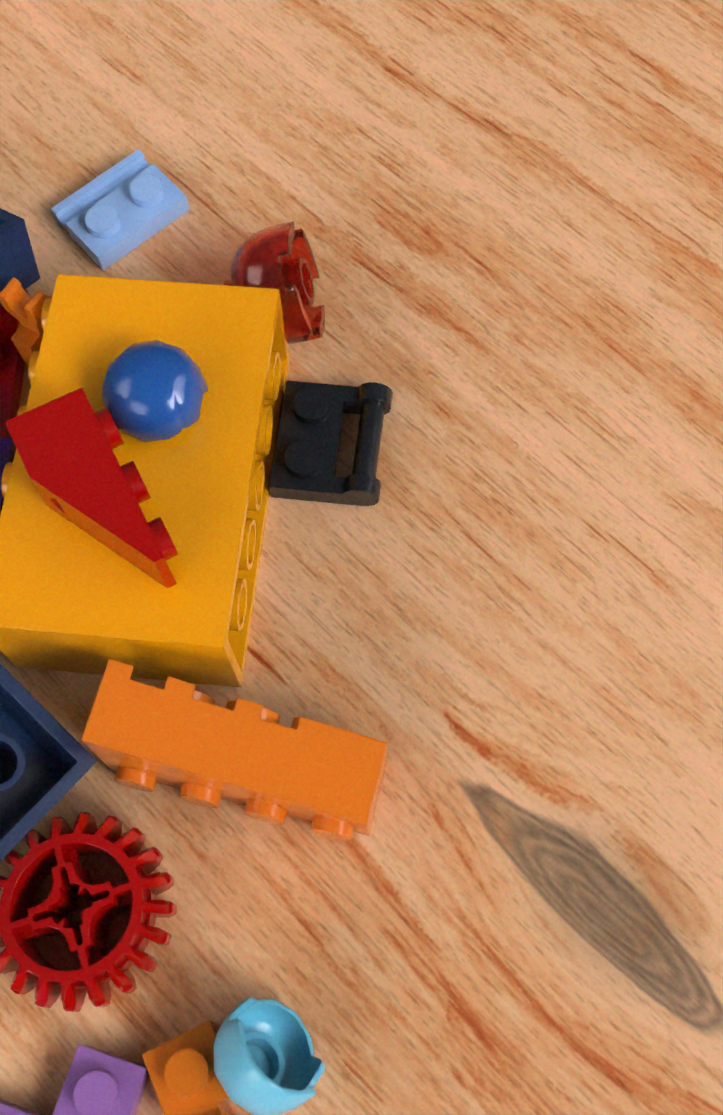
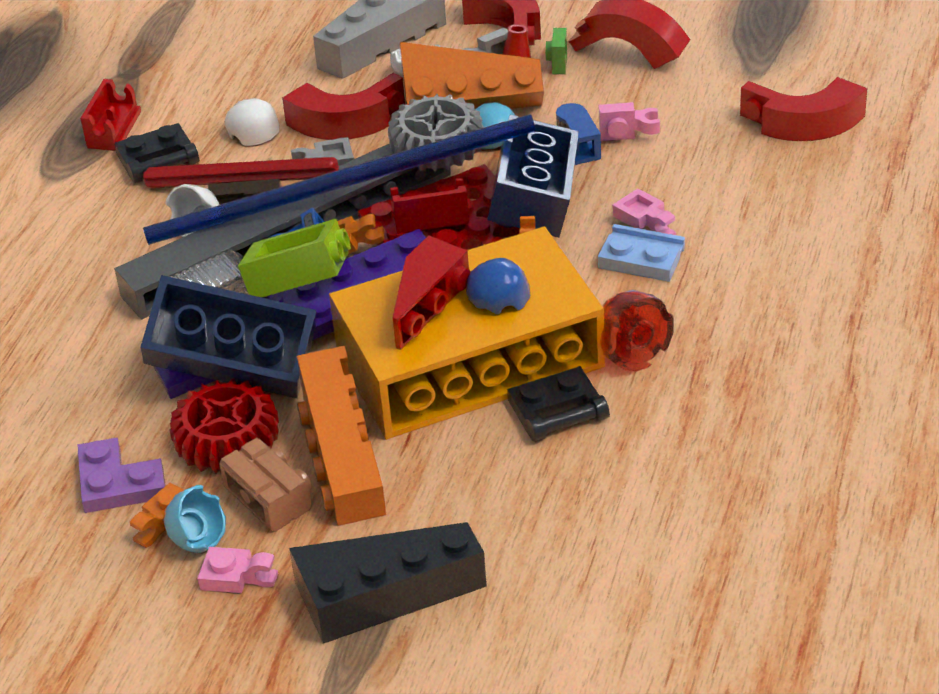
camera: 60 degrees right, 25 degrees down
none -> bright pink plate [197,547,278,593]
none -> nougat brick [219,438,312,532]
none -> black wedge [289,522,487,644]
none -> bright pink plate [612,188,676,235]

